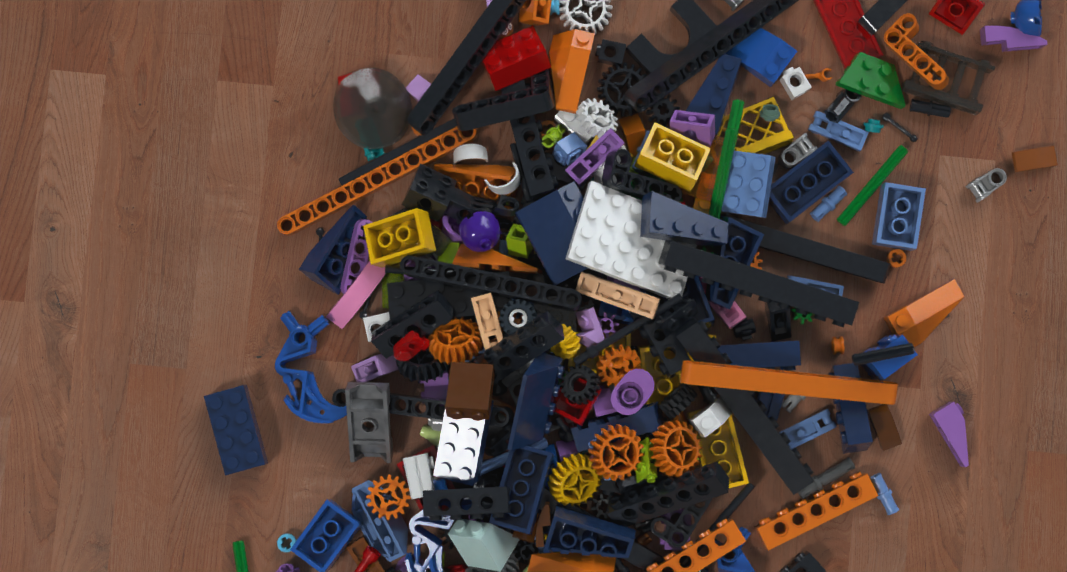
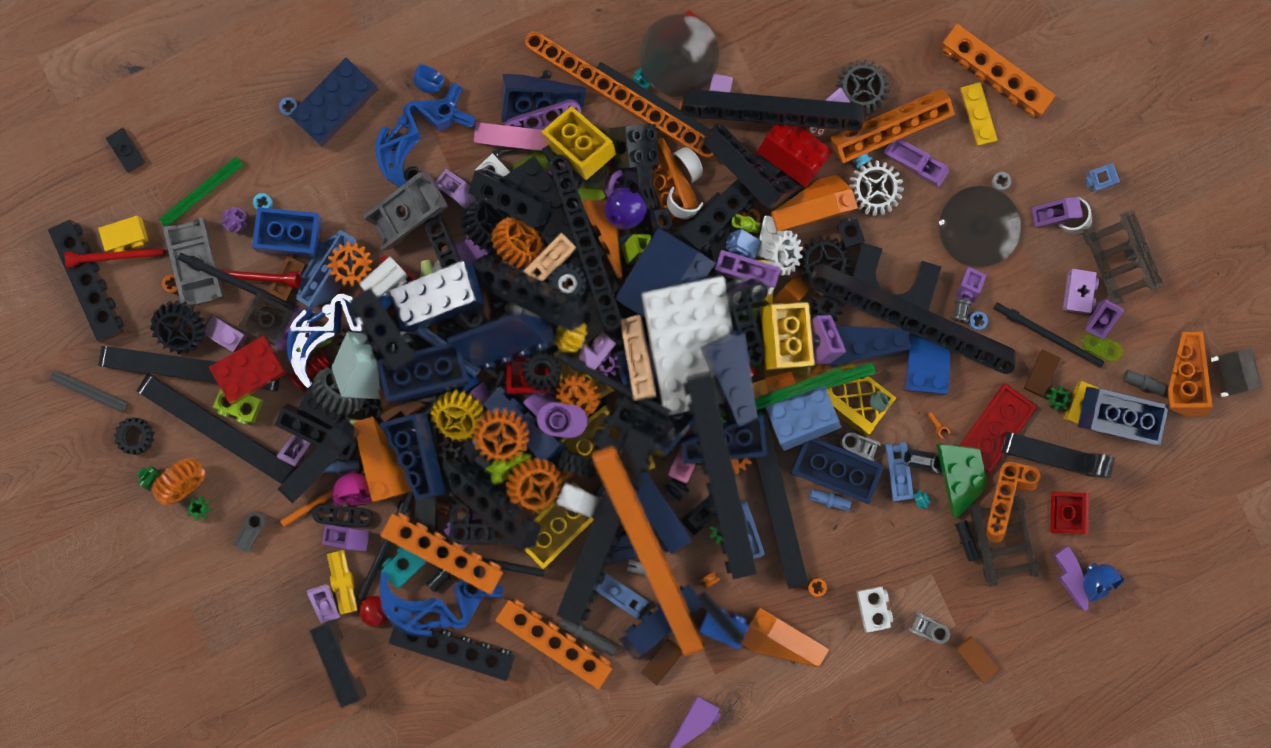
camera: 65 degrees right, 0 degrees up
red plate [393,331,430,361] -> none
reddish brown brick [445,362,495,421] -> none
white brick [780,67,812,101] -> none
green axle [837,145,908,226] -> none
medium blue pin [870,473,899,515] -> none
medium blue brick [872,182,926,251] -> none
black hinge [882,113,918,142] -> none
none -> medium blue bush [279,97,298,116]
none -> blue hair [413,64,444,94]
none -> white brick [856,586,893,632]

